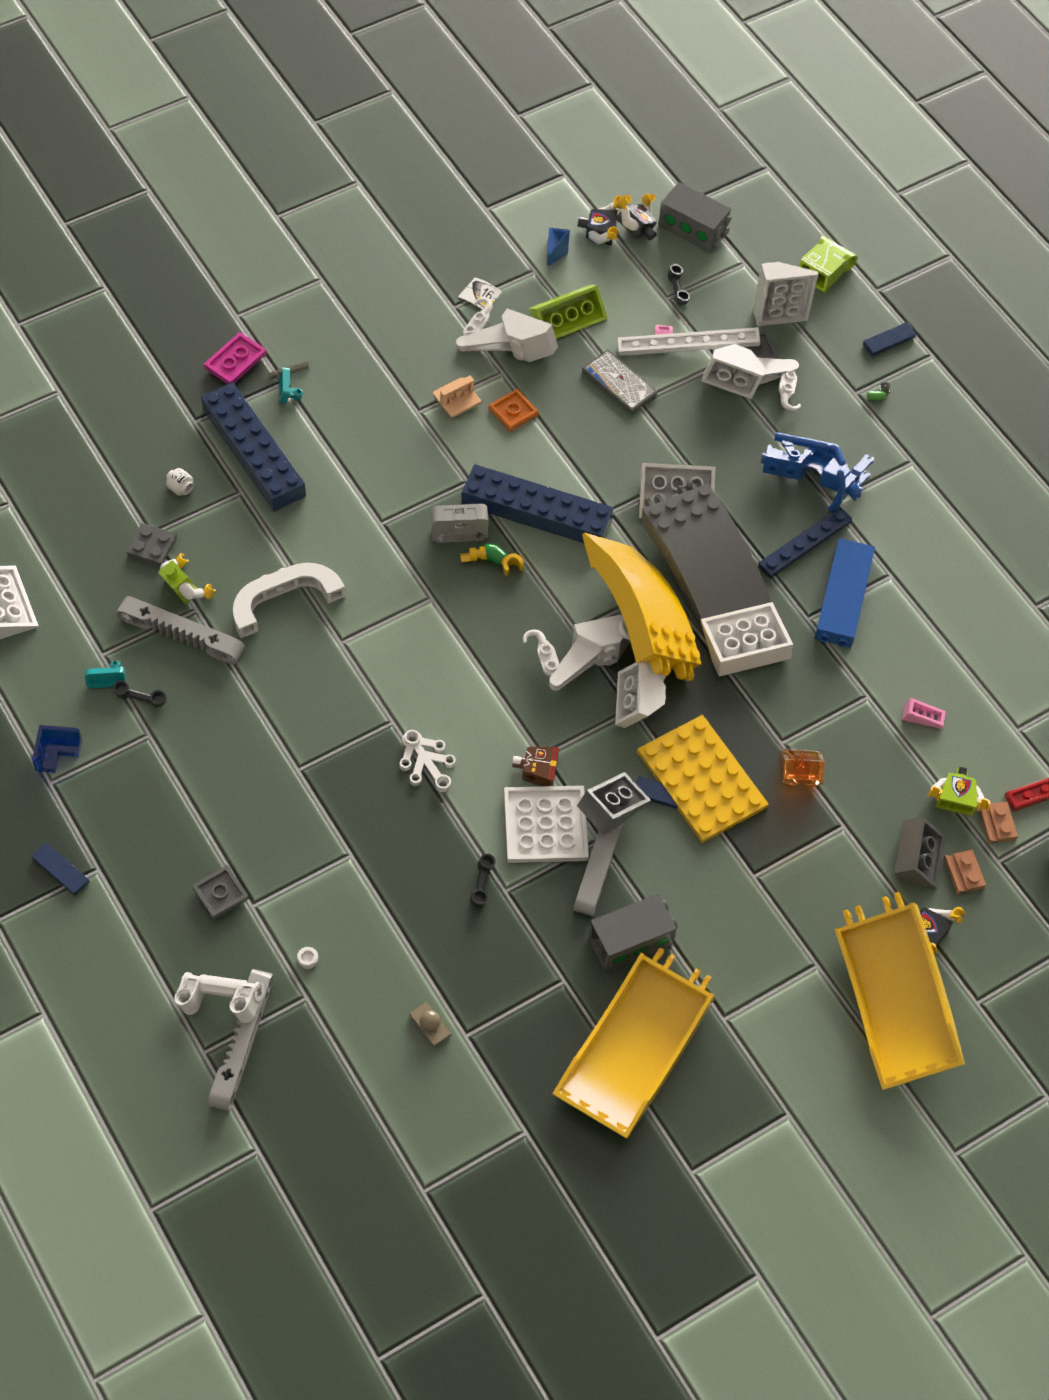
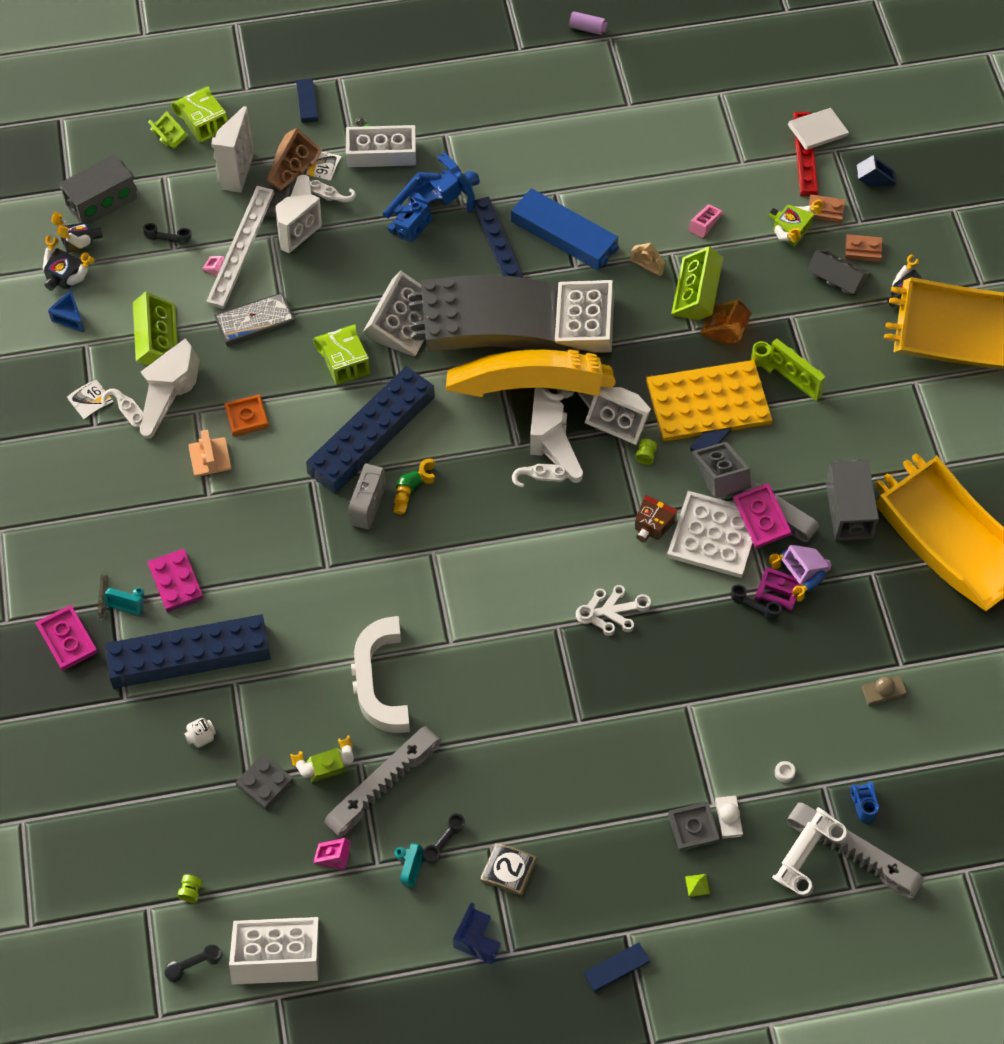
camera: 65 degrees left, 0 degrees up
none -> dark pink plate [147,548,204,612]
none -> lime bracket [148,111,189,149]
none -> lime wheel [177,875,203,903]
none -> medium nougat wedge [267,128,322,191]
none -> sticker [302,151,341,180]
none -> lime piece [313,324,370,385]
none -> dark pink slope [313,838,351,870]
none -> white brick [346,125,416,167]
none -> slope [480,843,537,896]
none -> tan plate [631,243,665,277]
none -> lime wheel [635,439,658,465]
none -> lime slope [671,246,723,320]
none -> lime slope [685,874,710,897]
none -> white tile [715,796,743,839]
none -> dark pink plate [733,483,791,549]
none -> lime hinge [751,339,826,401]
none -> magenta plate [755,567,802,612]
none -> lavender torso [769,545,831,601]
none -> blue piece [850,781,879,823]

